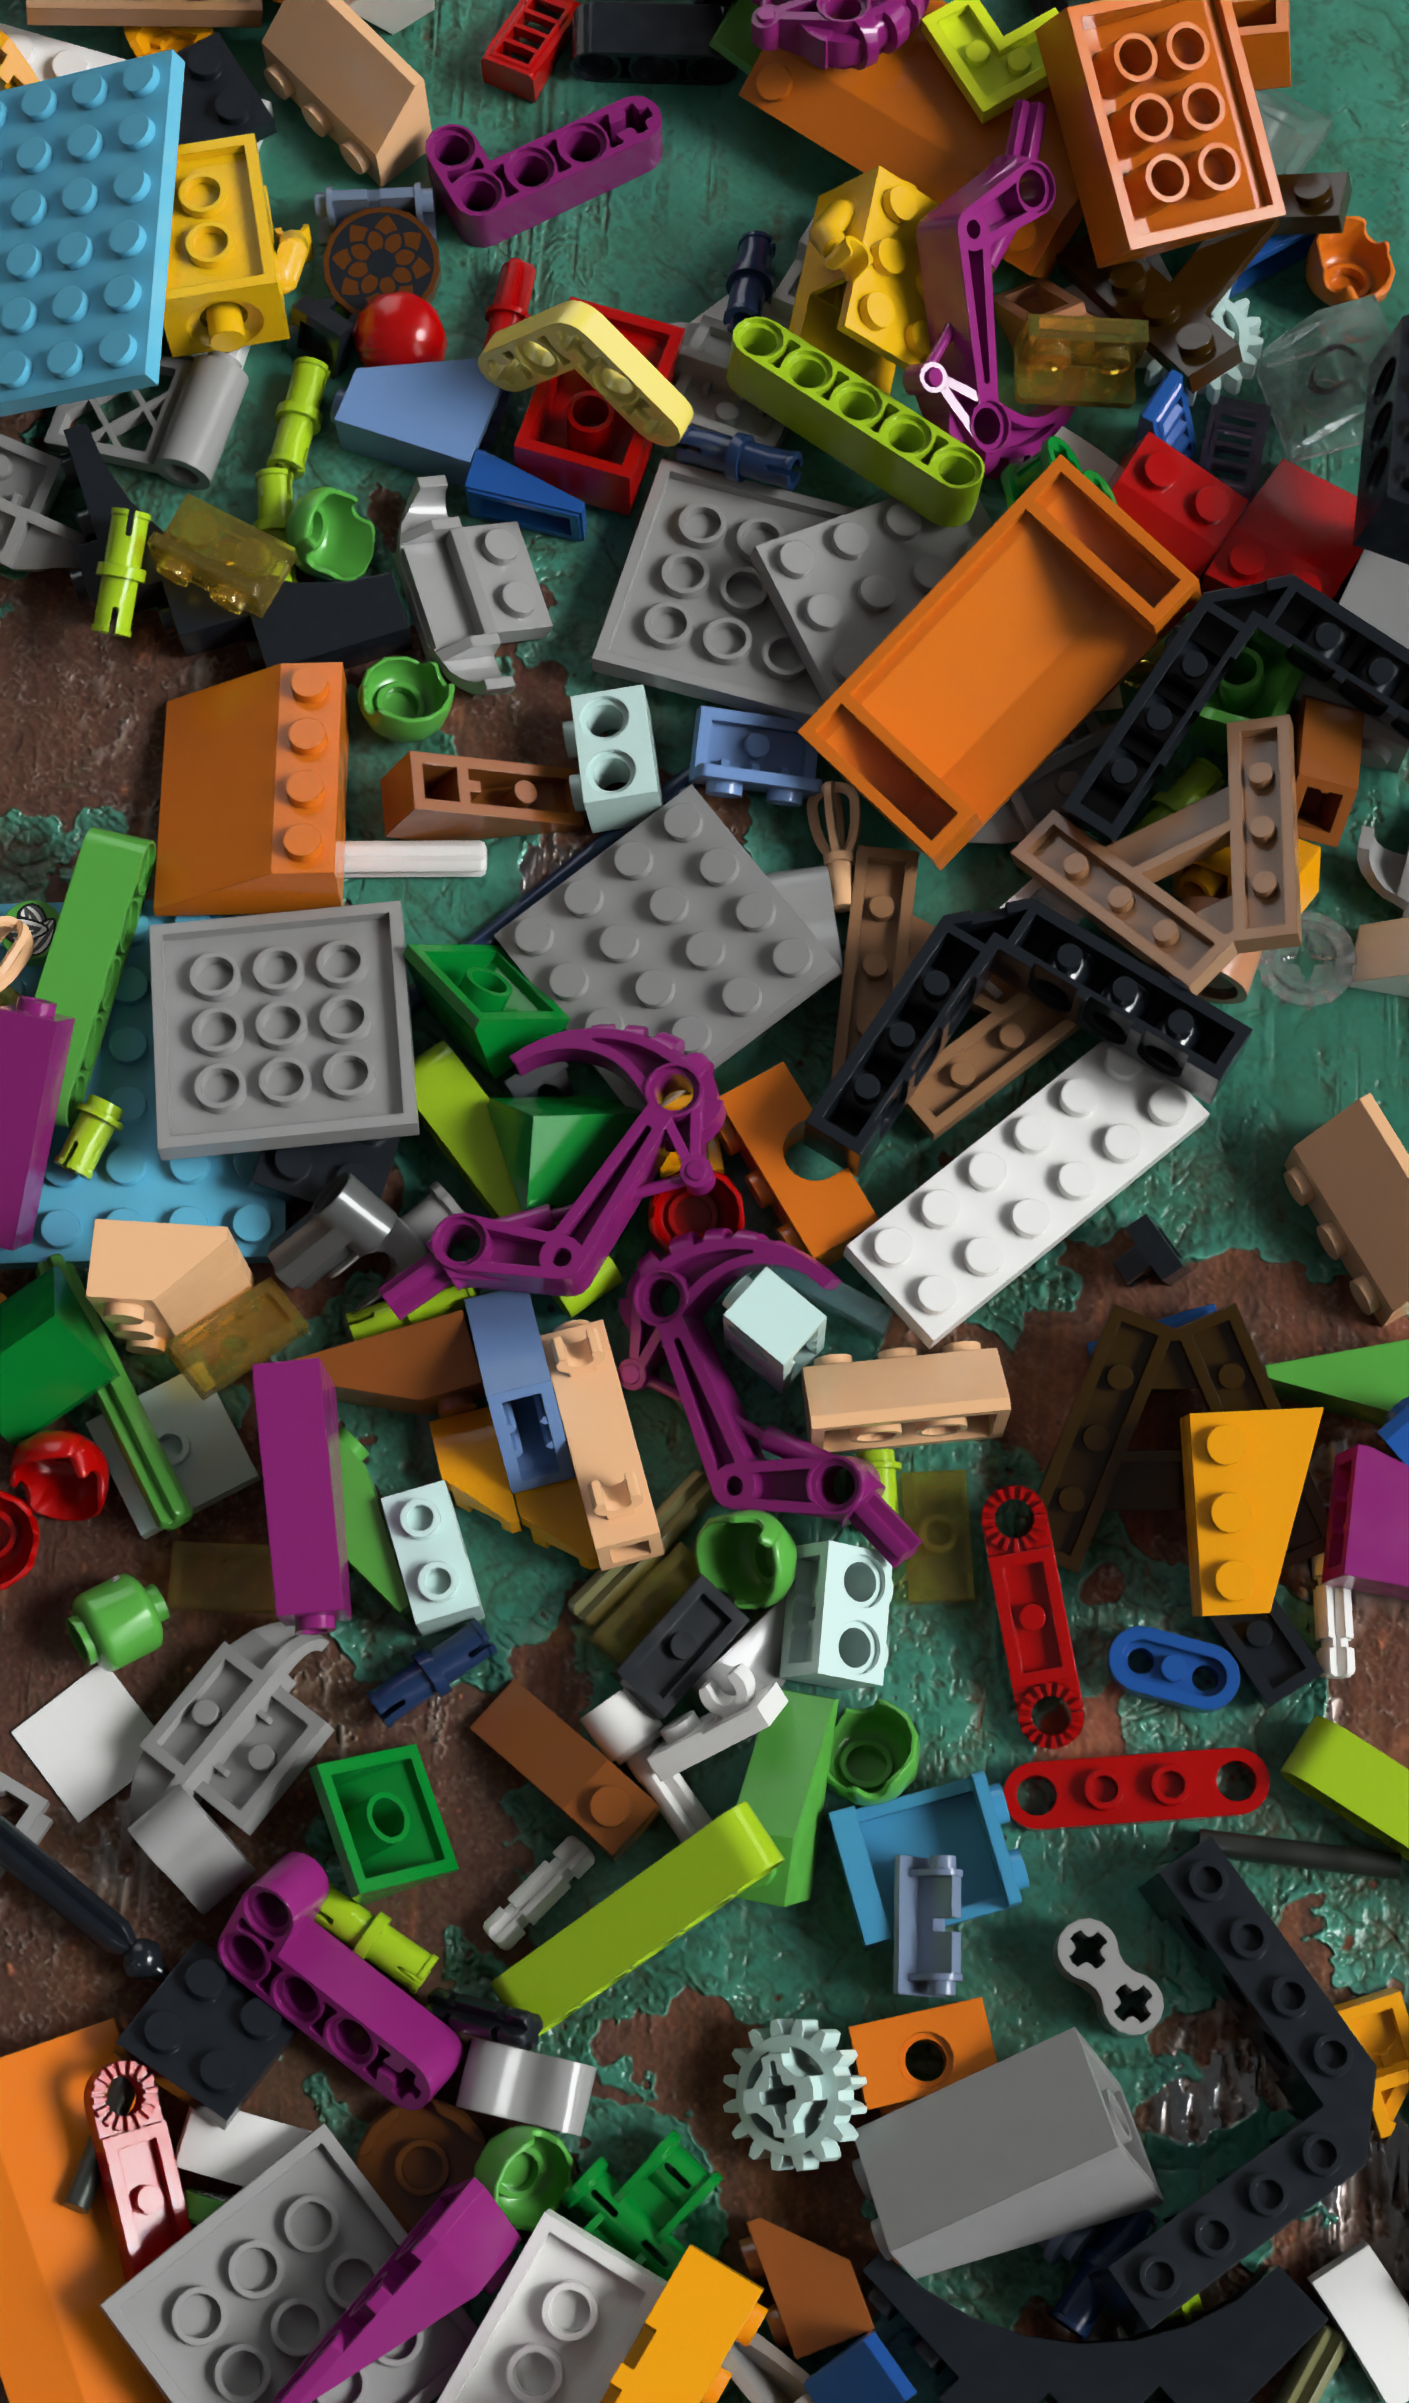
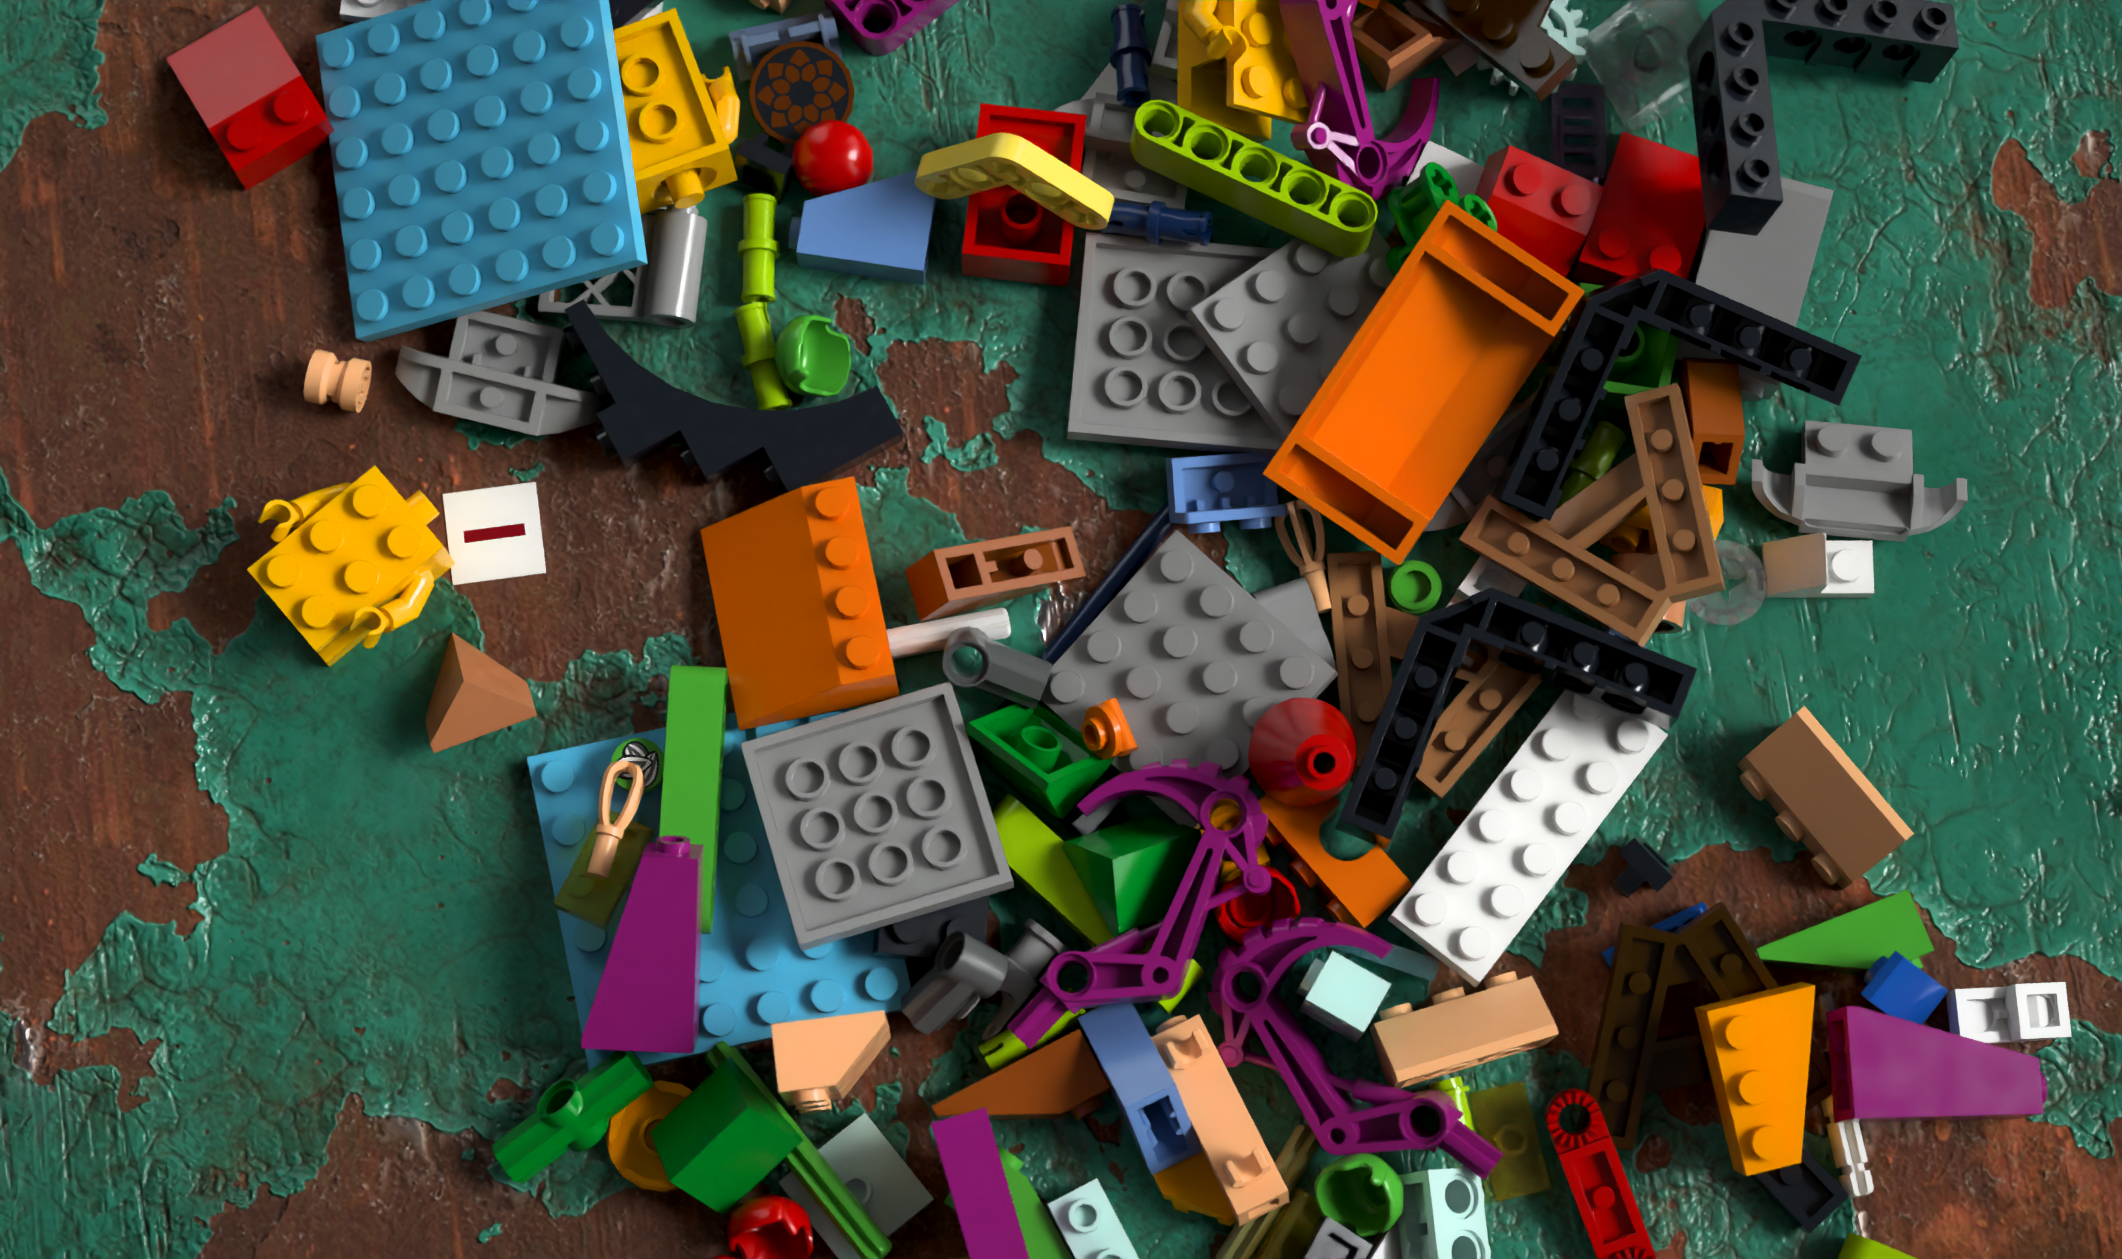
camera: 15 degrees left, 5 degrees up
lime pin [53,1094,124,1180] -> none
lime pin [91,507,152,638] -> none
clear yellow bracket [147,493,298,618] -> none
clear yellow plate [165,1276,309,1401] -> none
bright green hair [358,656,455,743] -> none
light grey plate [393,475,553,694] -> none
light orange slope [429,1407,522,1534] -> none
blue slope [464,449,587,542] -> none
red axle [483,258,536,350] -> none
light aqua brick [563,684,663,833] -> none
clear yellow bracket [1013,313,1149,409] -> none
blue plate [1106,1626,1240,1713] -> none
blue slope [1133,369,1196,460] -> none
none -> dark grey piece [942,626,1052,710]
none -> orange plate [1081,698,1138,759]
none -> red cone [1248,698,1358,807]
none -> bright green tile [1386,560,1442,616]

